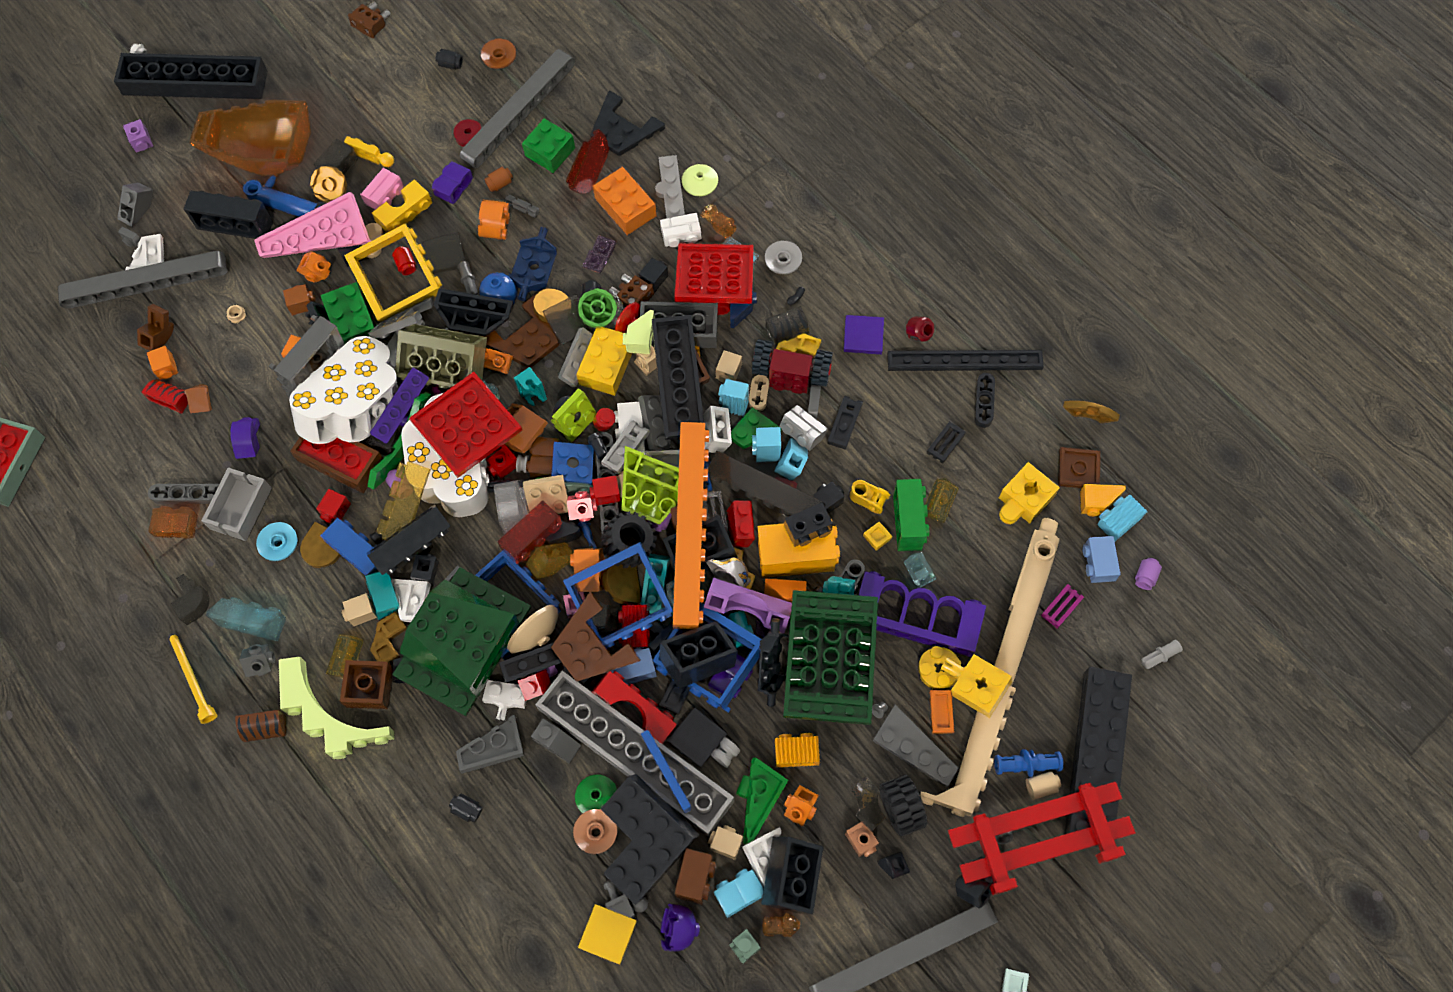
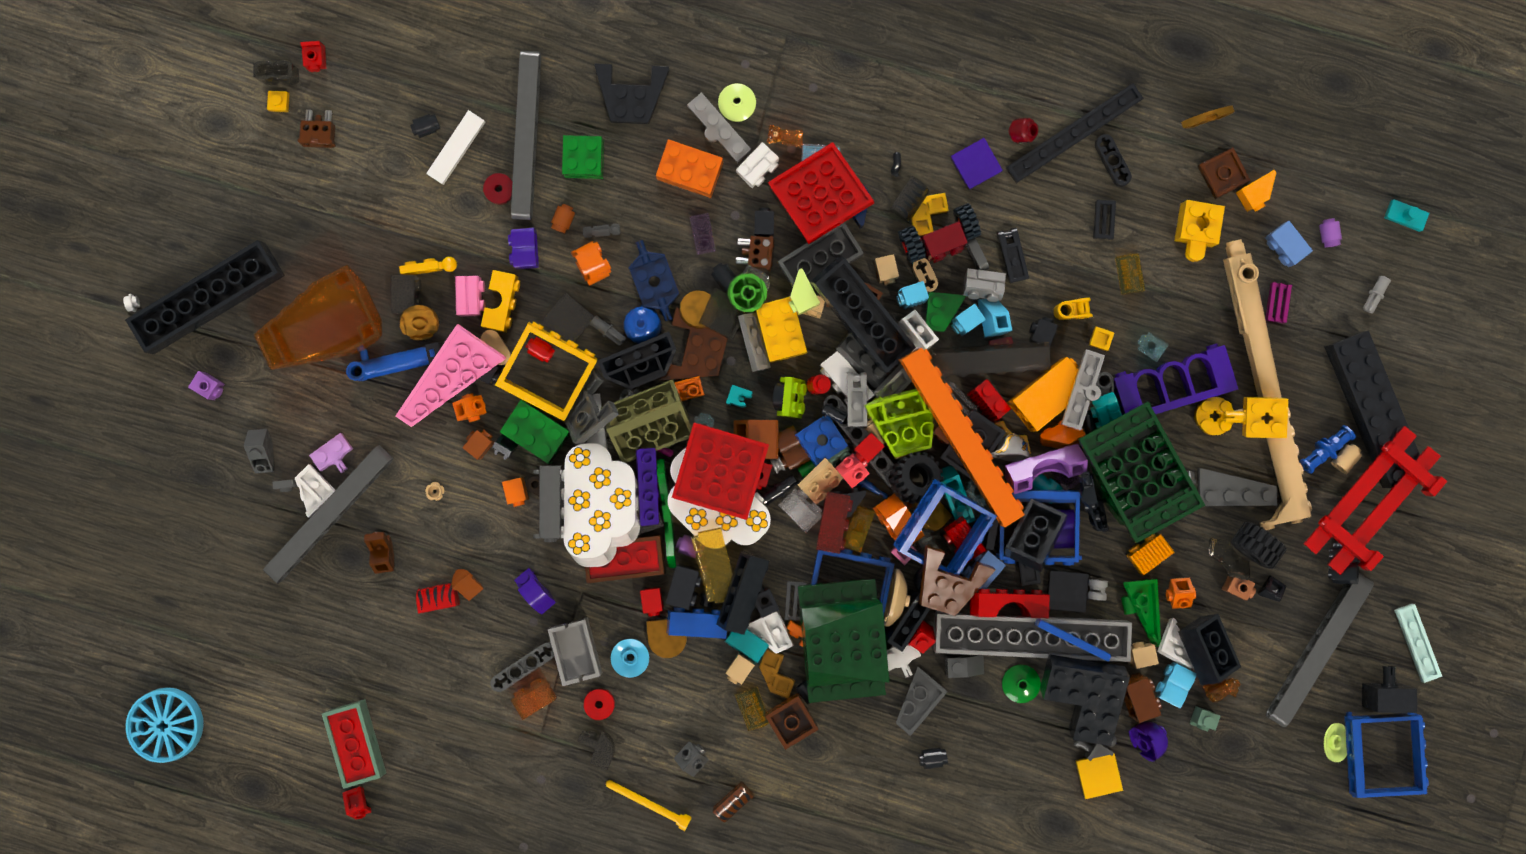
camera: 30 degrees left, 20 degrees up
orange brick [147,346,178,380] -> none
black brick [184,190,273,239] -> none
clear light blue slope [206,597,286,641] -> none
yellowish green arch [279,657,394,759] -> none
dark orange dish [481,39,516,69] -> none
clear red brick [566,129,609,194] -> none
nougat dish [573,809,617,854] -> none
red dish [615,302,641,333] -> none
light grey dish [765,241,802,274] -> none
black brick [784,502,833,547] -> none
green brick [893,479,929,551] -> none
orange tile [929,690,954,734] -> none
medium azure brick [1097,495,1147,542] -> none
none -> lavender plate [309,433,353,473]
none -> white tile [426,110,485,185]
none -> red piece [584,688,615,720]
none -> black brick [666,563,703,610]
none -> light grey hinge [1061,349,1105,430]
none -> teal tile [1384,199,1429,232]

